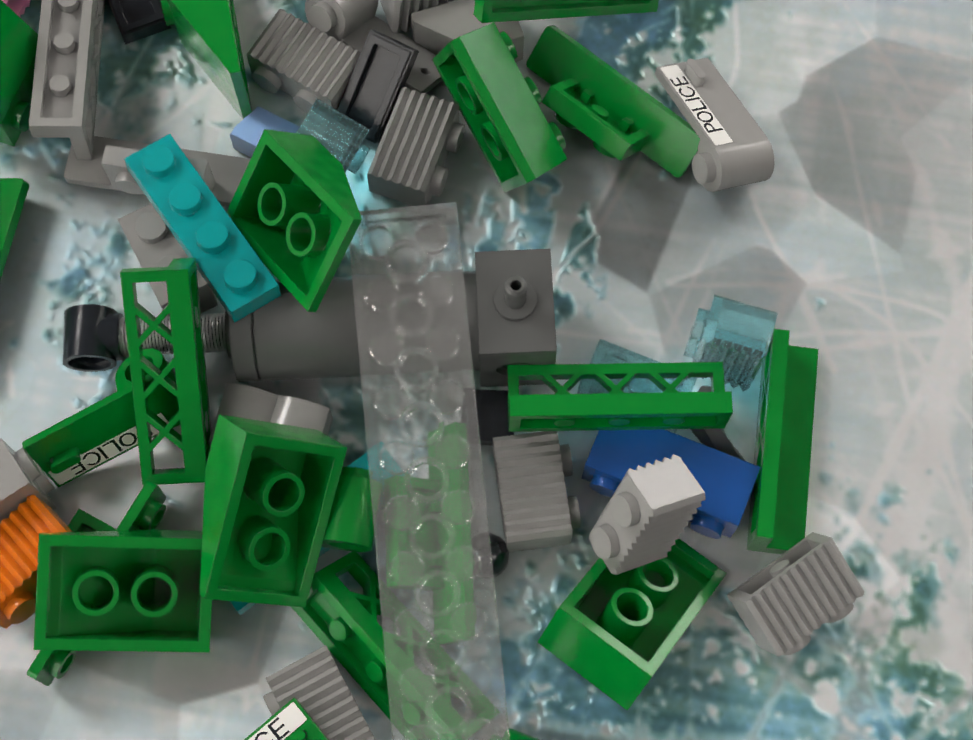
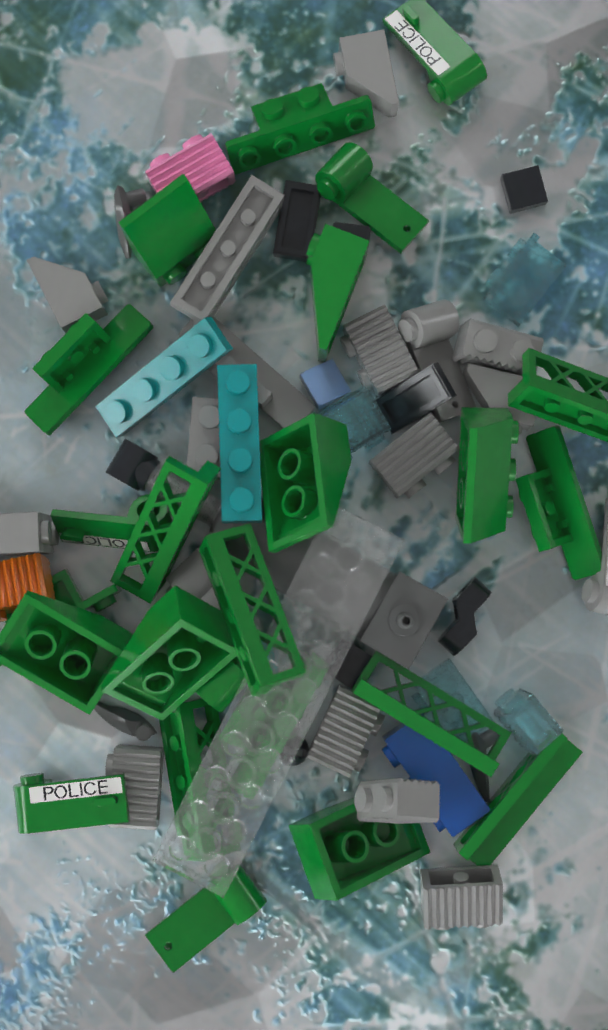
camera: 30 degrees right, 15 degrees up
none -> dark grey bar [94,701,157,741]
none -> teal plate [95,317,233,438]
none -> green fence [199,523,307,697]
none -> black piece [437,577,492,656]

